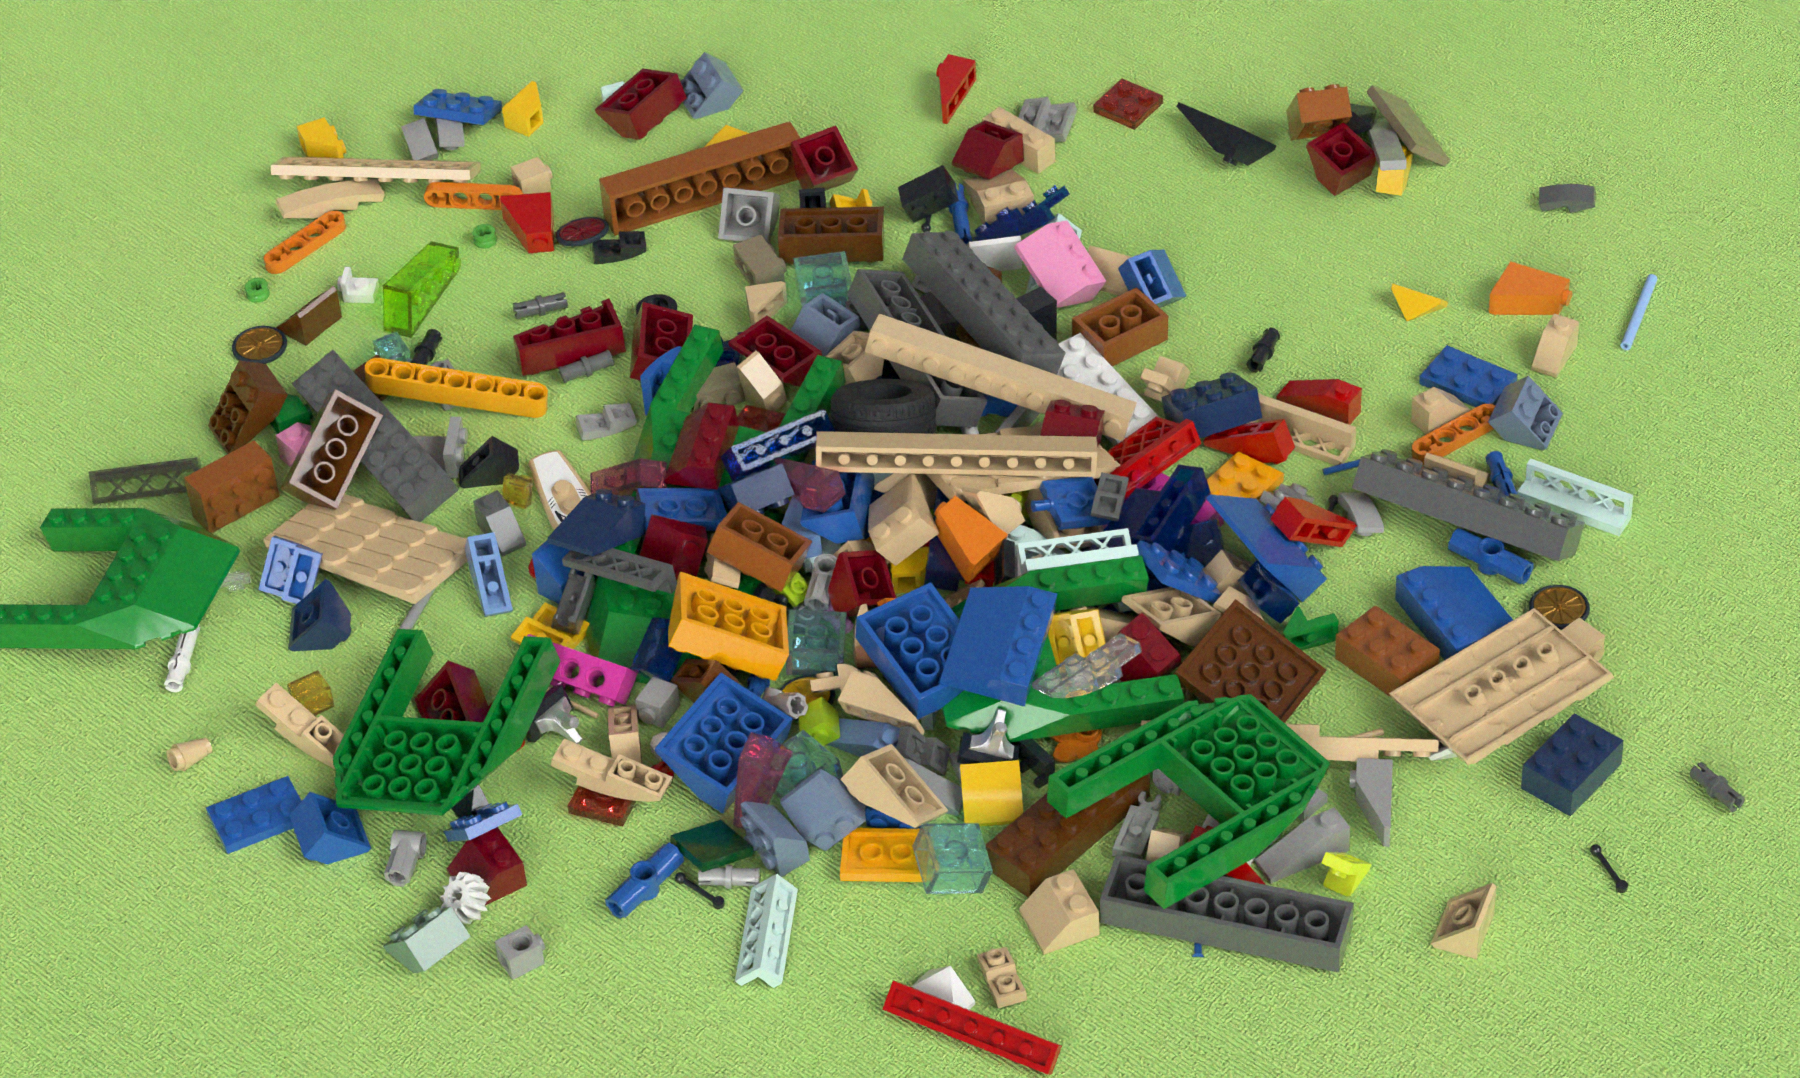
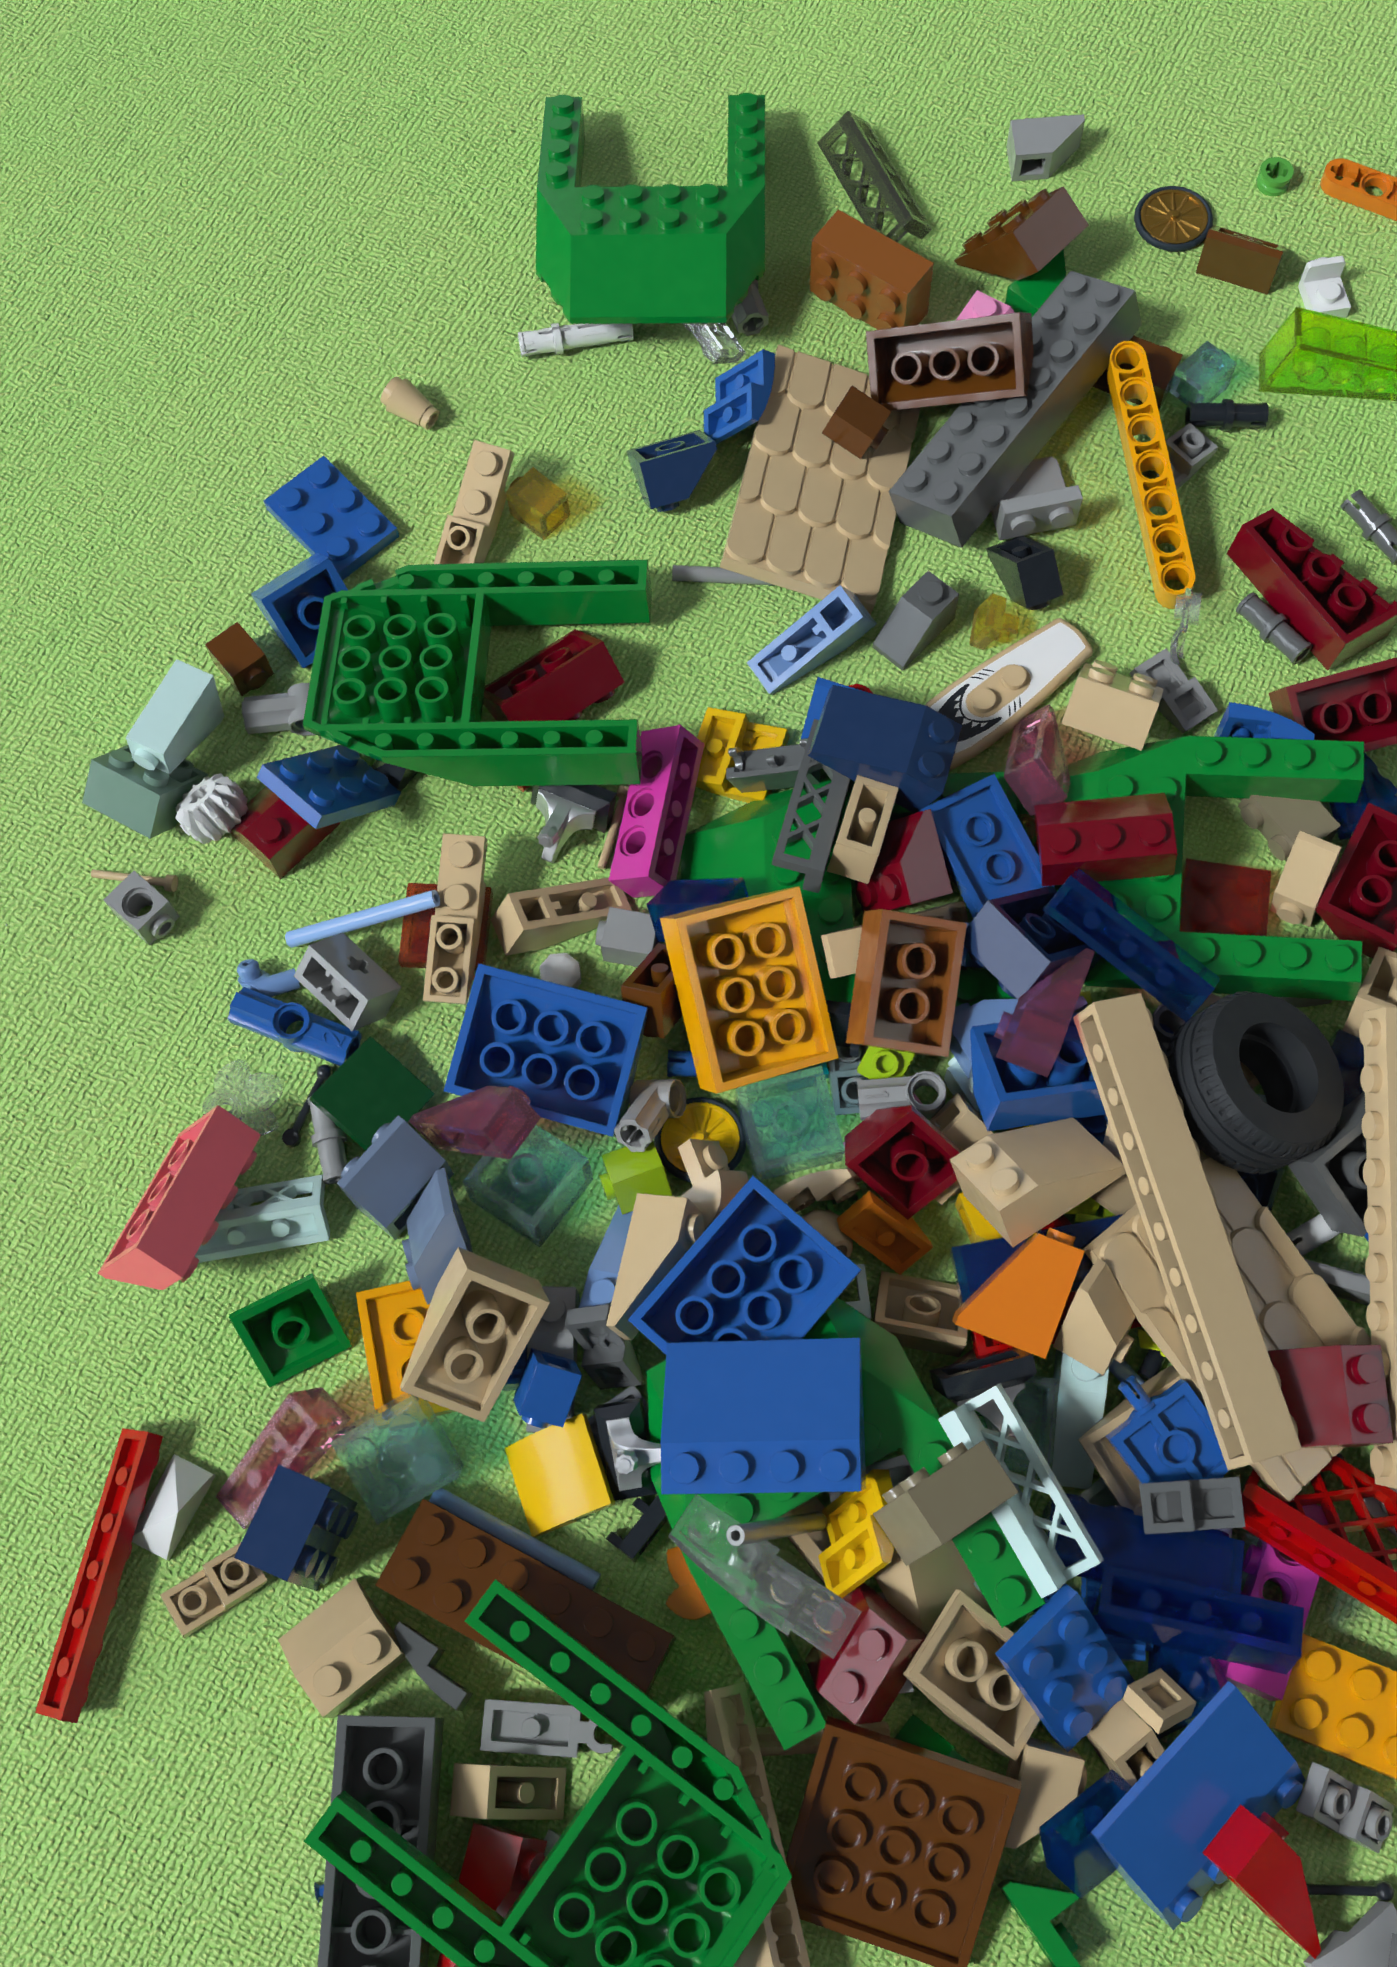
camera: 75 degrees right, 25 degrees up
none -> tan piece [91,869,178,892]
none -> coral slope [98,1105,261,1290]
none -> light aqua slope [126,659,224,774]
none -> clear plate [202,1059,285,1136]
none -> reddish brown brick [205,622,274,696]
none -> slope [215,1387,351,1529]
none -> green slope [229,1273,352,1388]
none -> dark blue brick [234,1464,358,1591]
none -> medium blue arm [237,959,301,997]
none -> light blue piece [285,890,440,948]
none -> light grey brick [294,933,401,1031]
none -> dark grey slope [394,1622,473,1711]
none -> blue brick [513,1348,582,1428]
none -> light grey piece [726,1511,827,1546]
none -> reddish brown brick [822,385,891,459]
none -> tan brick [827,775,898,884]
none -> dark tan brick [873,1440,1018,1566]
none -> light grey slope [1006,114,1085,181]
none -> tan brick [1061,660,1164,751]
none -> tan plate [1122,1668,1196,1734]
none -> clear plate [1170,587,1202,665]

